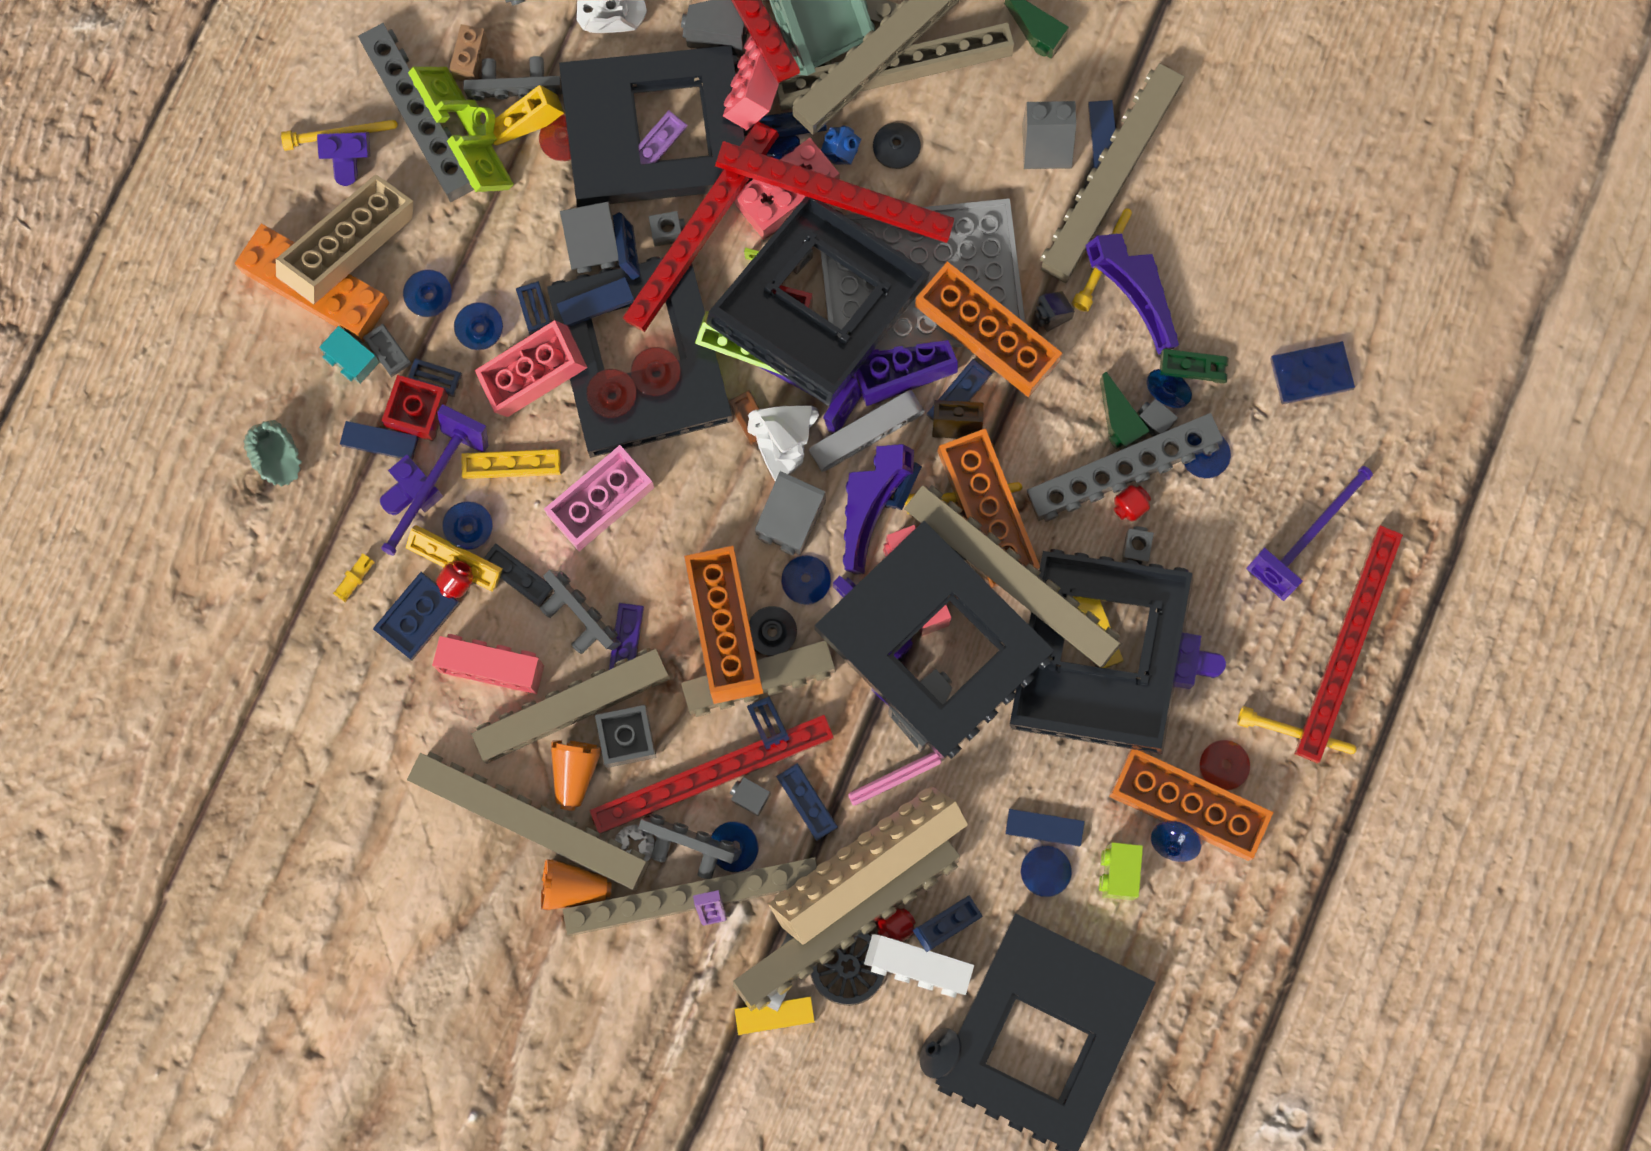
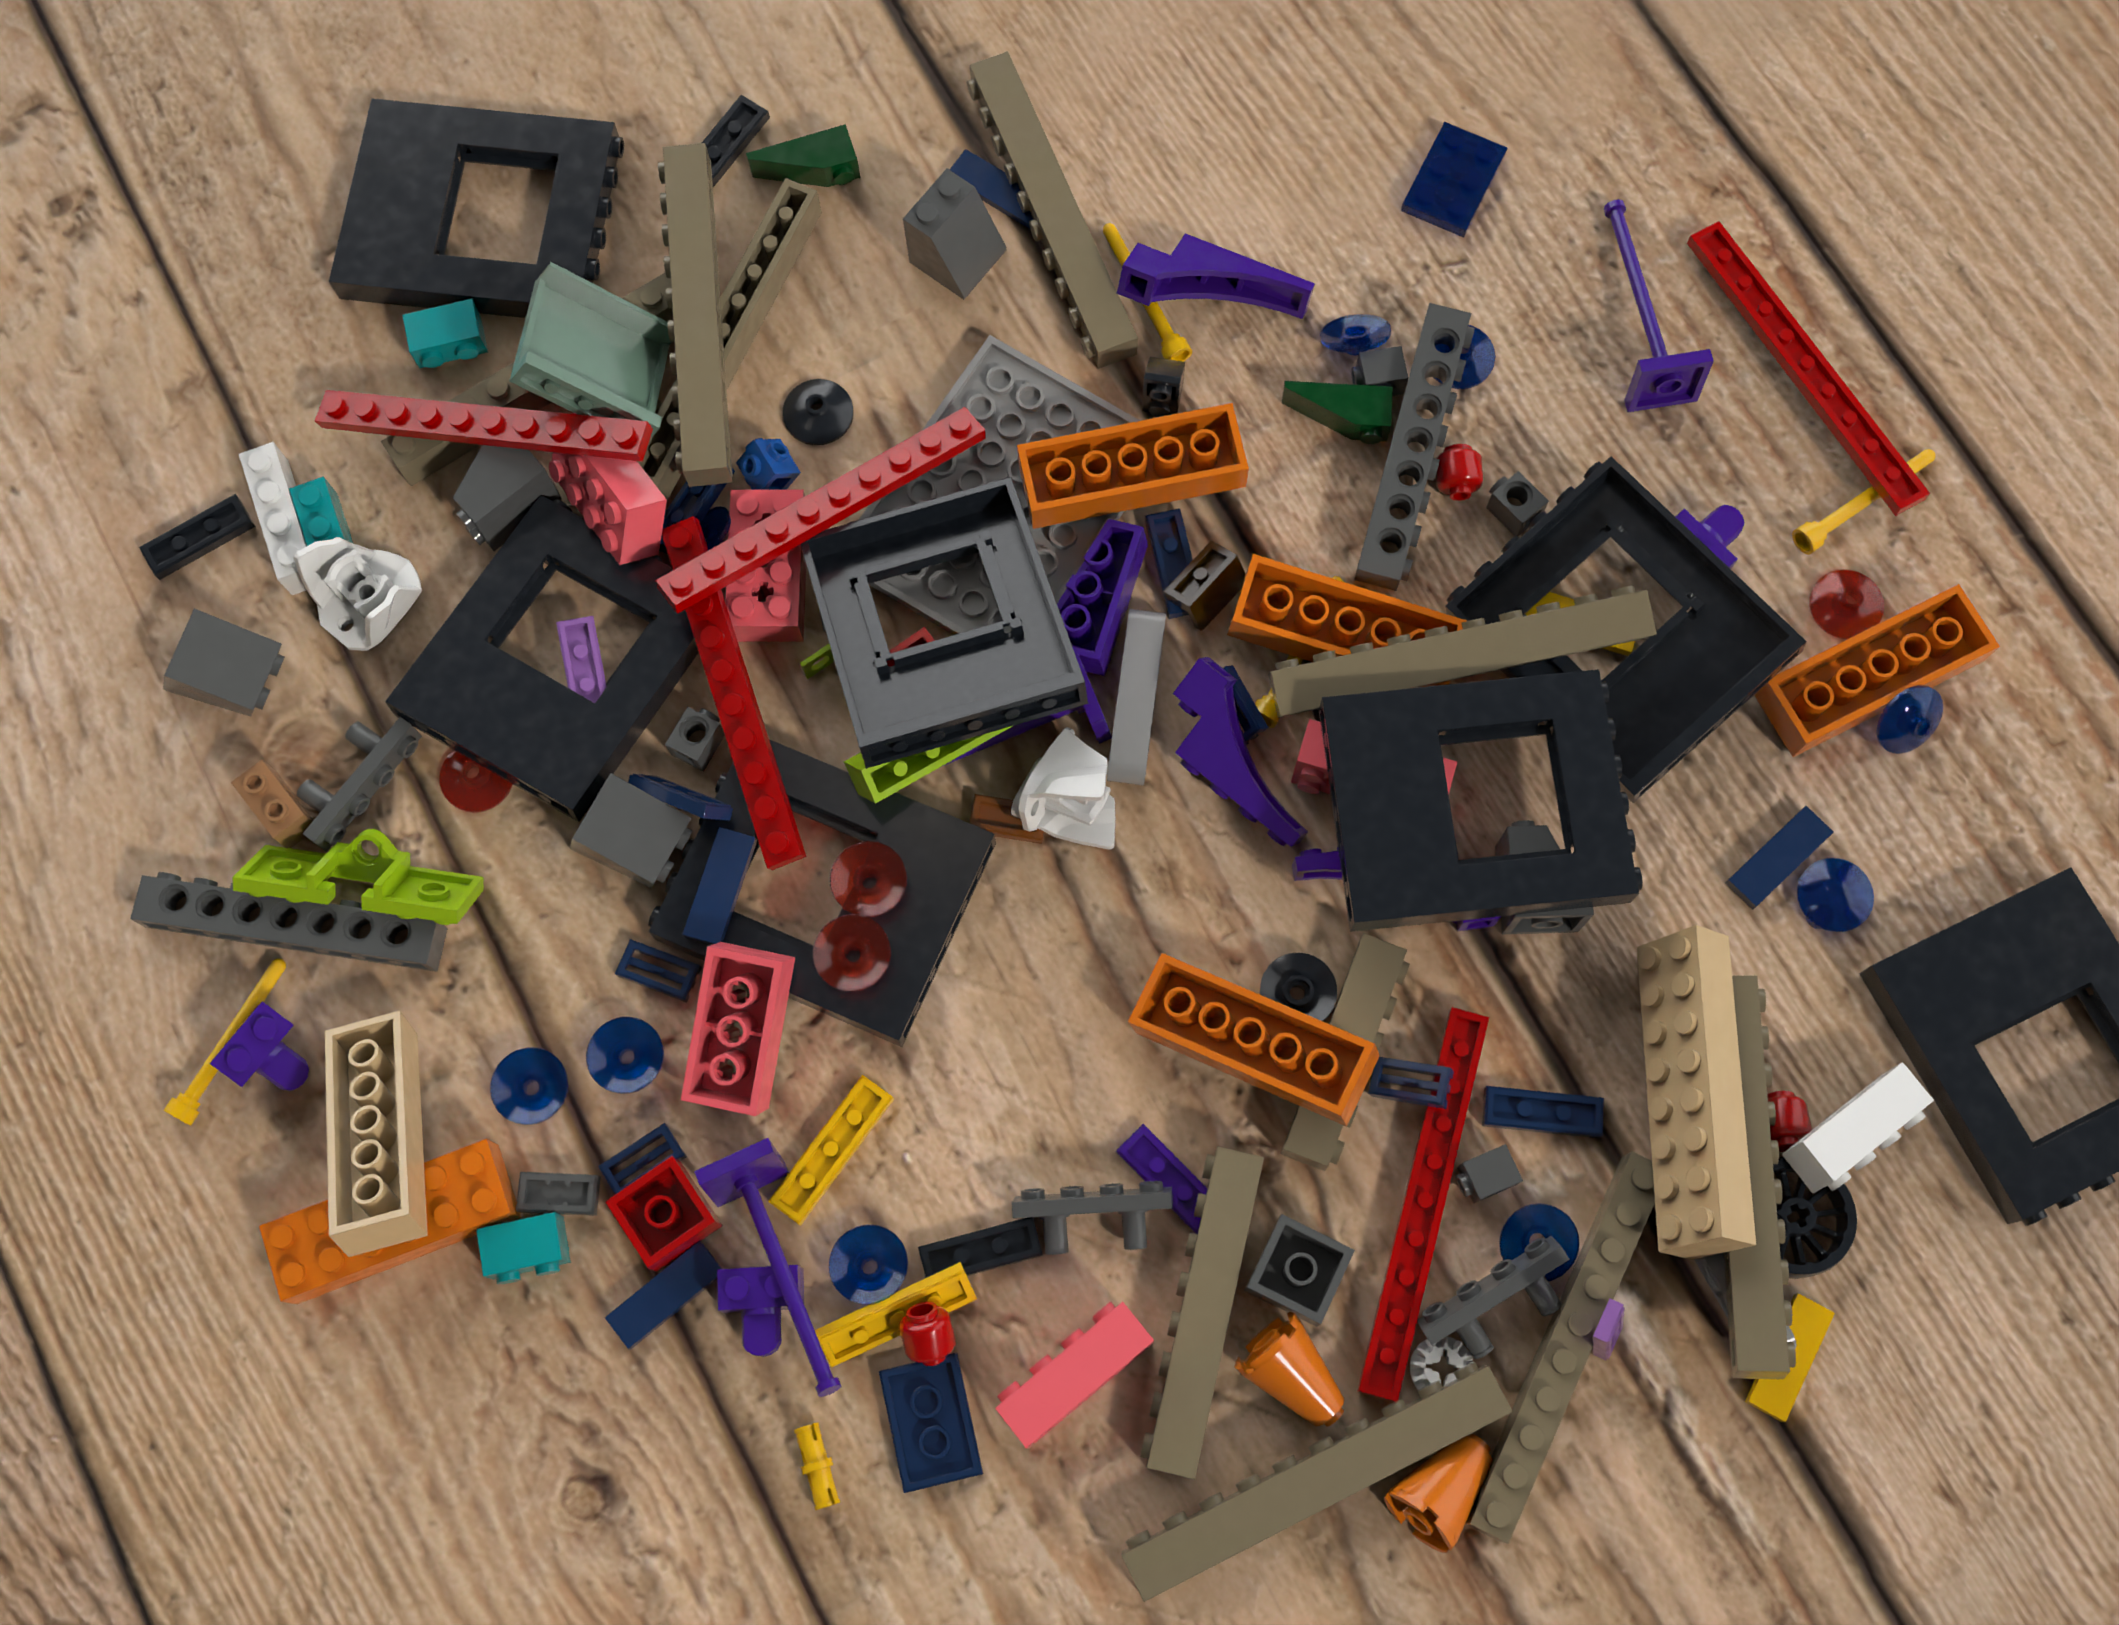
camera: 50 degrees left, 5 degrees down
sand green piece [244,420,302,487] -> none
yellow slope [493,85,564,146] -> none
bright pink brick [544,445,654,551] -> none
slope [755,471,826,555] -> none
clear blue dish [781,555,831,605] -> none
bright pink axle [848,752,942,806] -> none
dark blue tile [913,895,983,952] -> none
black dish [919,1028,962,1079] -> none
lime brick [1098,842,1143,900] -> none
dark green plate [1160,349,1229,384] -> none

